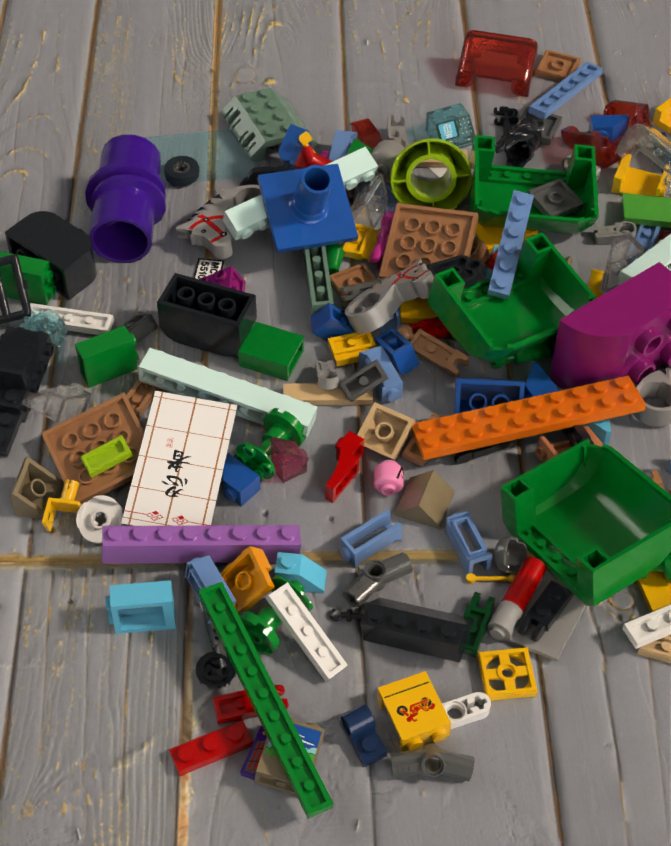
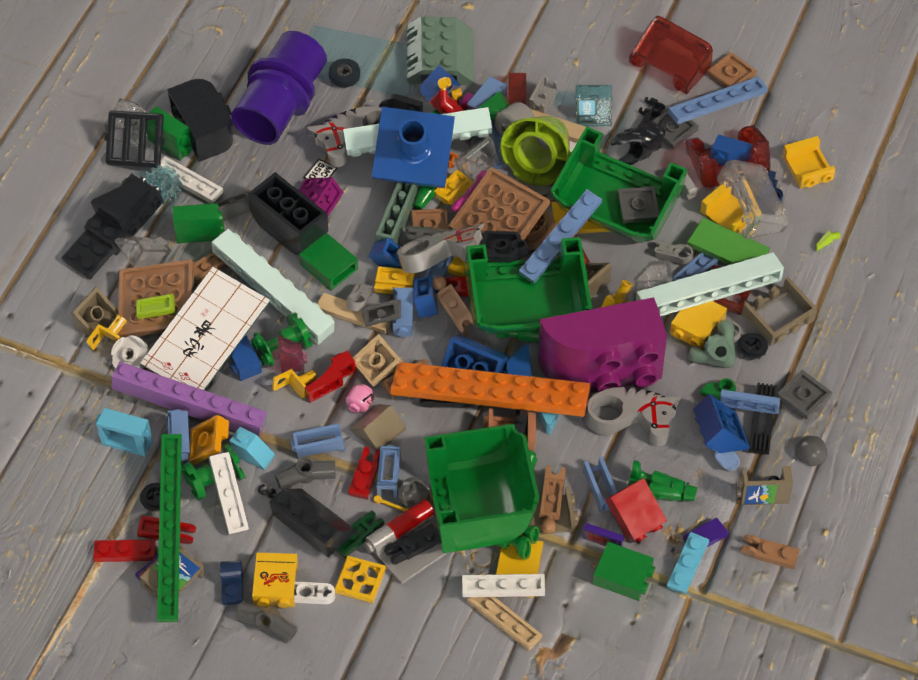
camera: 25 degrees right, 5 degrees up
none -> yellow bracket [272,369,317,399]
none -> red hinge [348,446,380,500]

